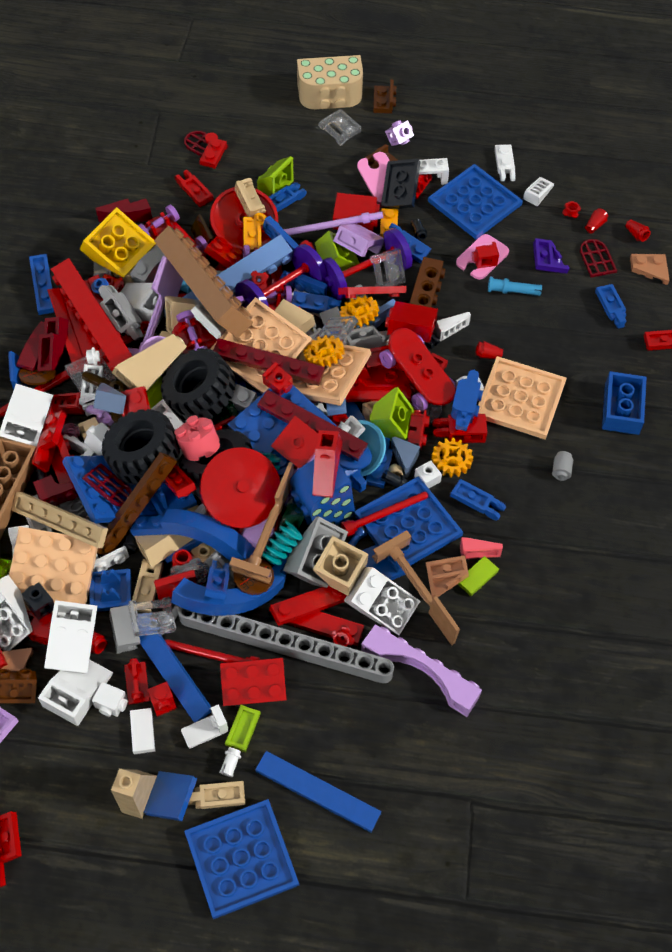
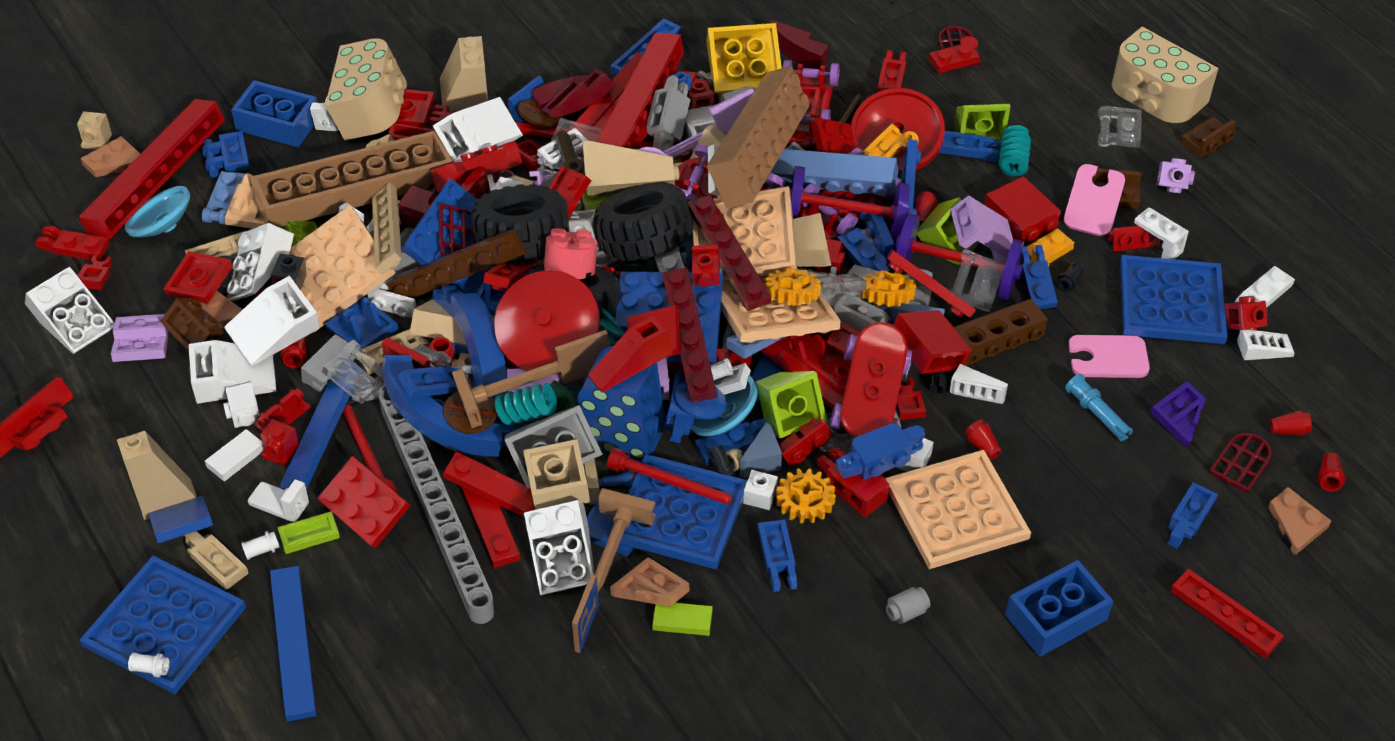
camera: 50 degrees right, 10 degrees down
white plate [86,347,100,365] -> none
sand blue slope [93,383,126,414] -> none
tan hinge [234,178,266,218] -> none
red plate [251,271,269,290] -> none
lavender bar [283,212,383,235] -> none
red plate [331,626,355,647] -> none
lavender arch [361,624,482,717] -> none
black plate [381,159,421,209] -> none
coral slope [460,537,503,559] -> none
red brick [471,242,499,269] -> none
red plate [562,201,581,218] -> none
none -> white pin [128,653,170,678]
none -> teal piece [999,125,1031,176]
none -> red brick [1225,296,1268,331]

